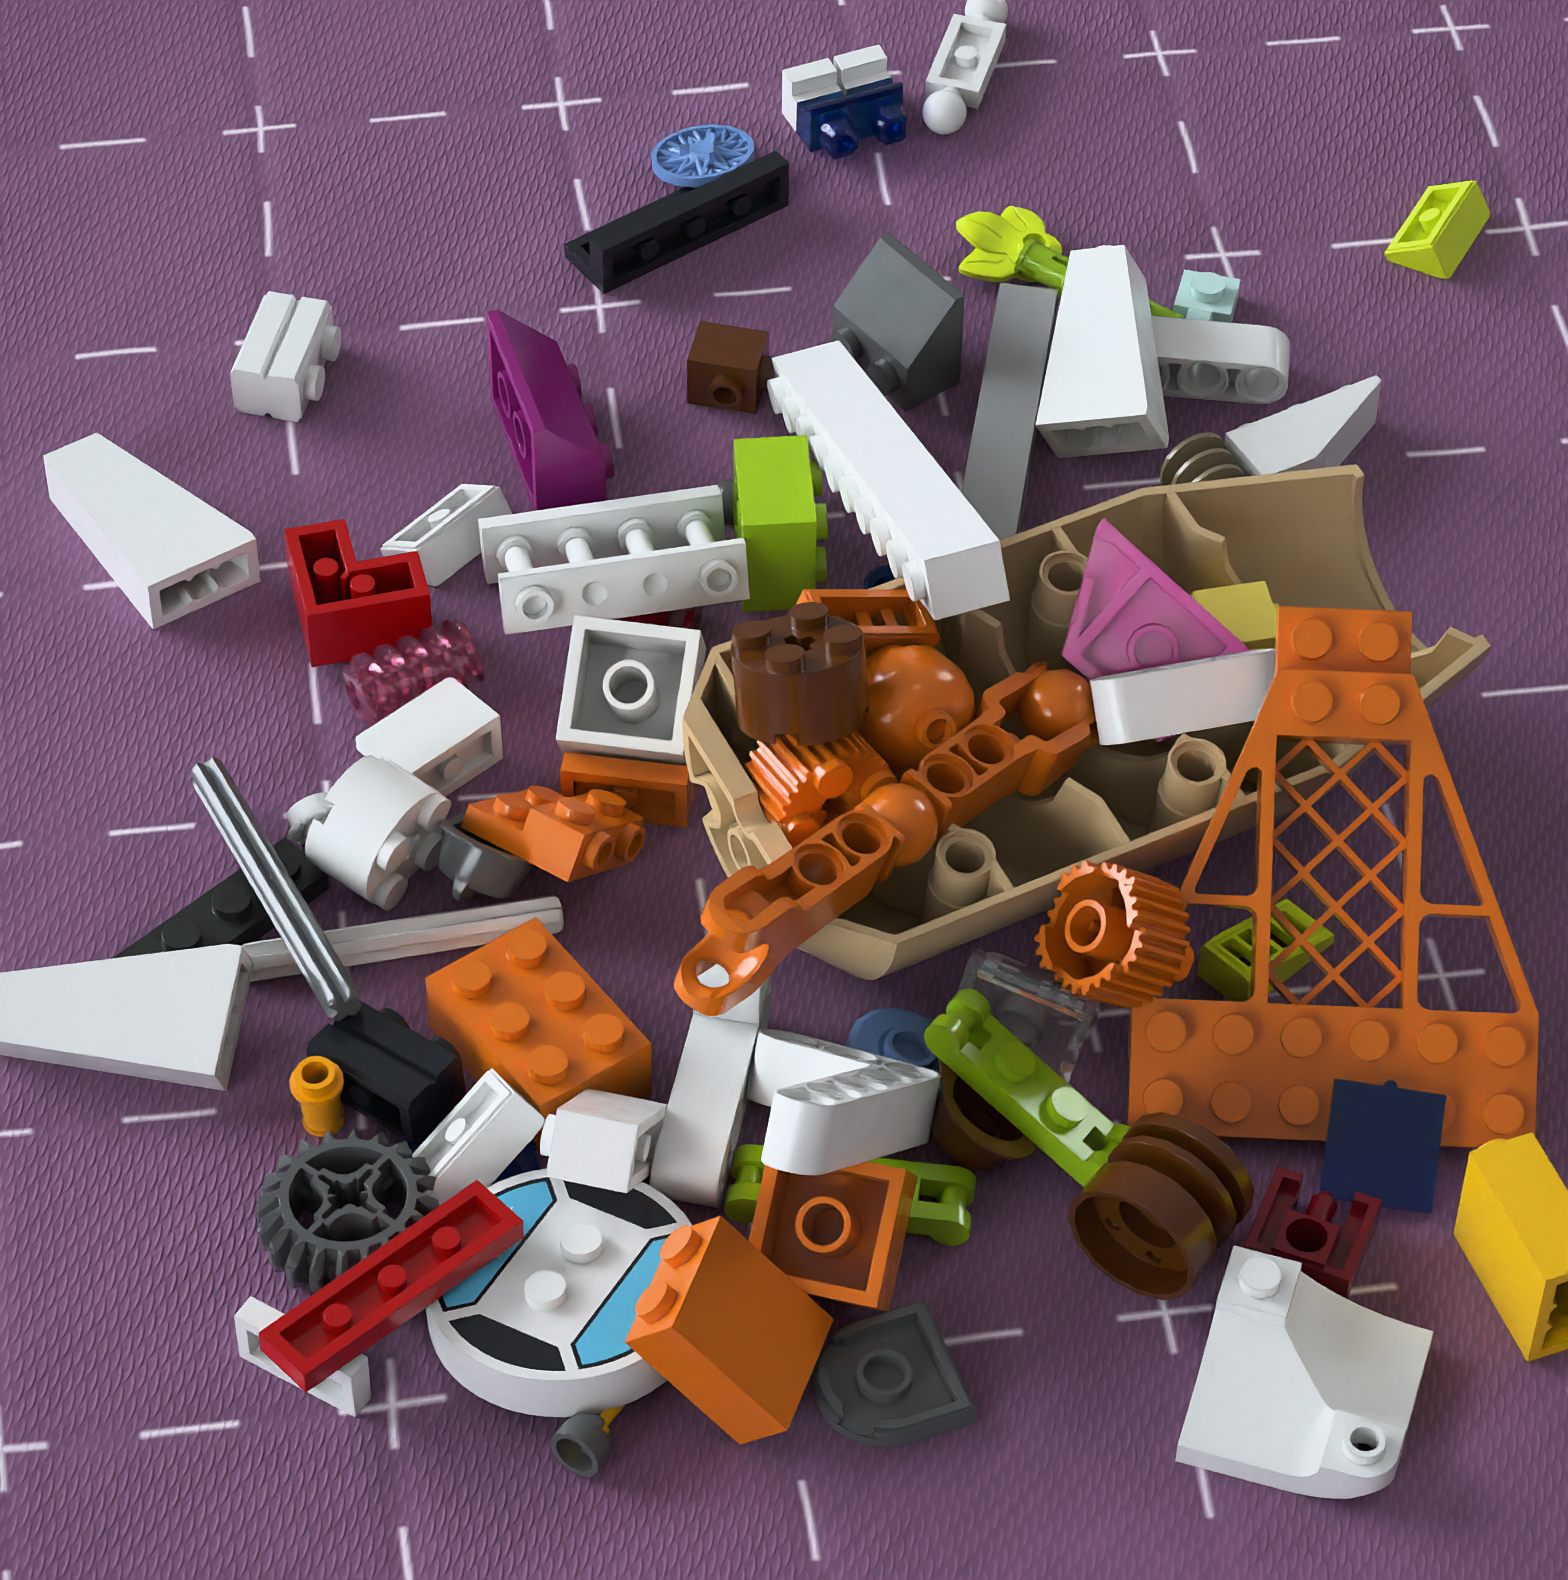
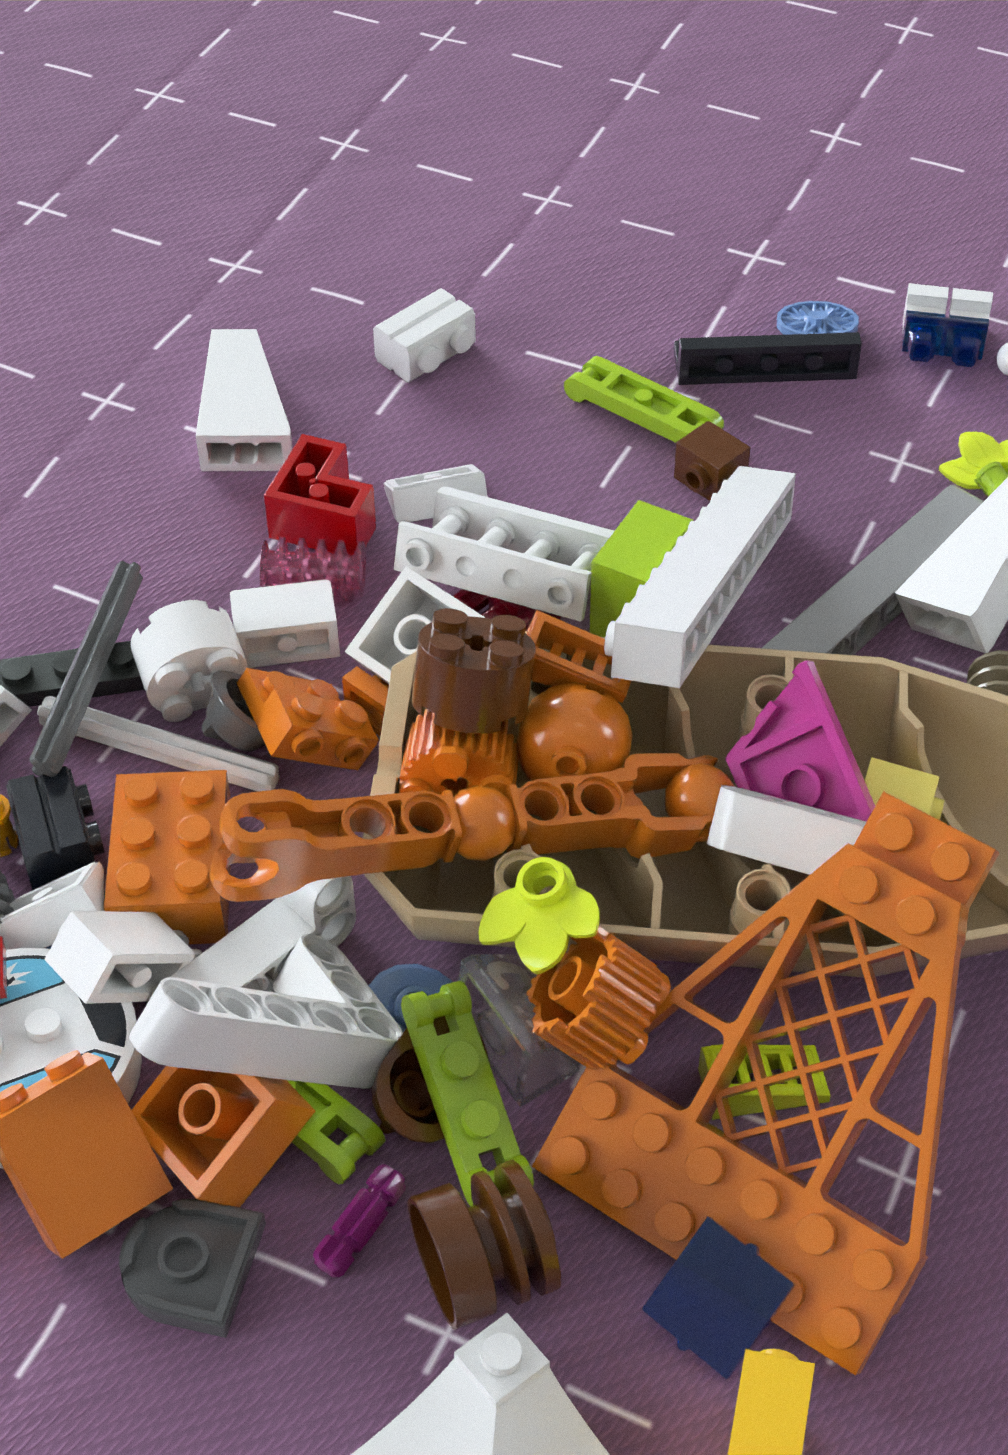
camera: 35 degrees right, 0 degrees up
magenta slope [486,310,614,511] -> none
dark grey slope [831,233,965,412] -> none
dark red brick [1243,1166,1382,1299] -> none
none -> magenta axle [313,1164,406,1278]
none -> neon yellow plate [478,857,600,974]
none -> lime plate [563,356,724,443]

